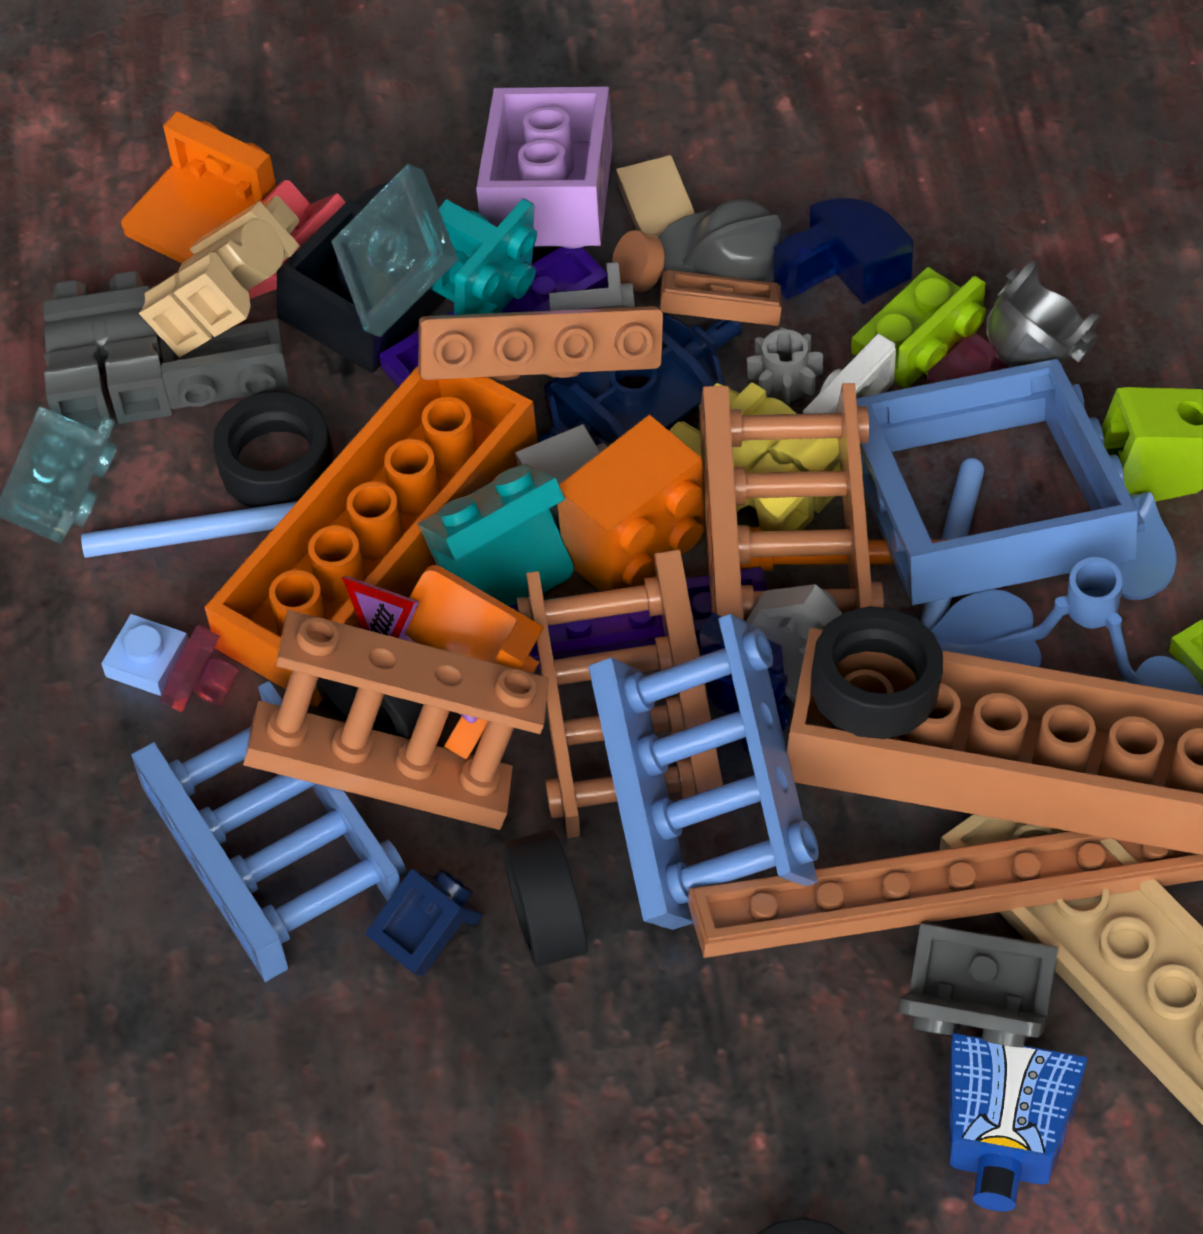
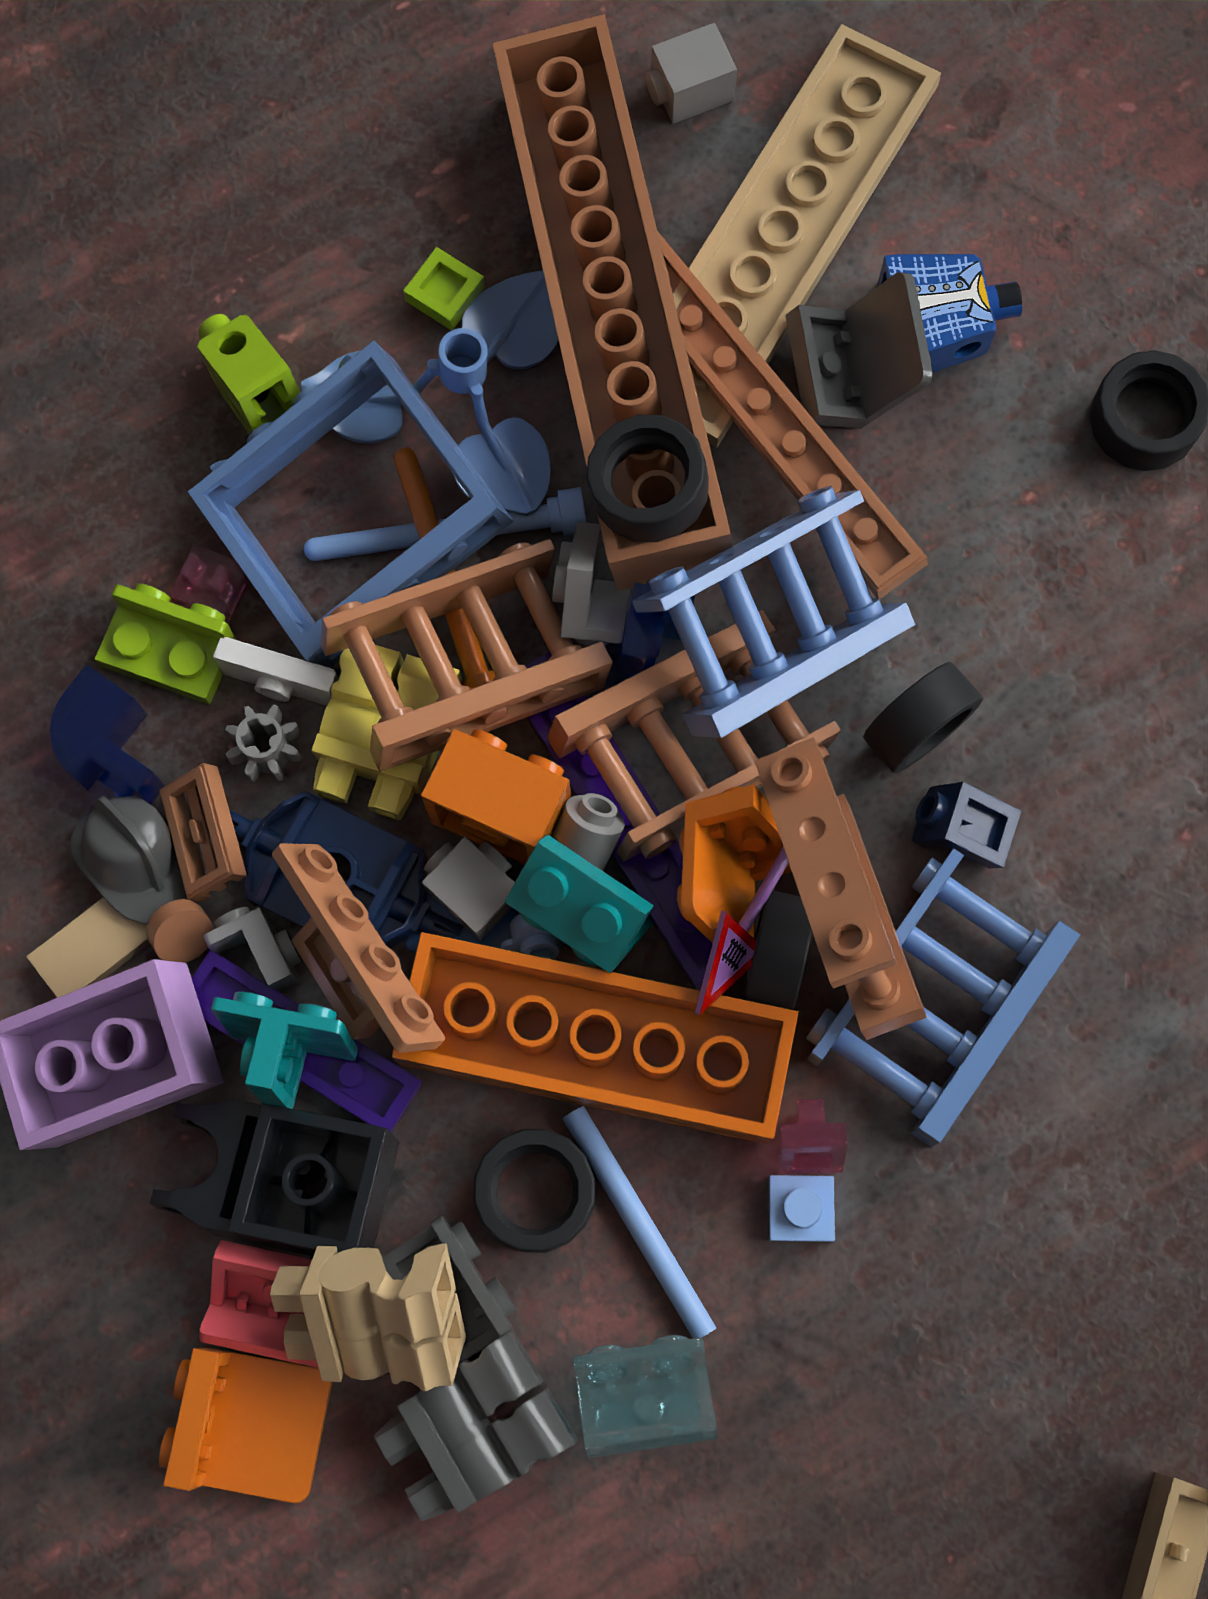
camera: 115 degrees left, 20 degrees up
clear light blue tile [331,164,459,337] -> none
flat silver cap [986,260,1102,368] -> none
none -> light grey brick [551,793,625,871]

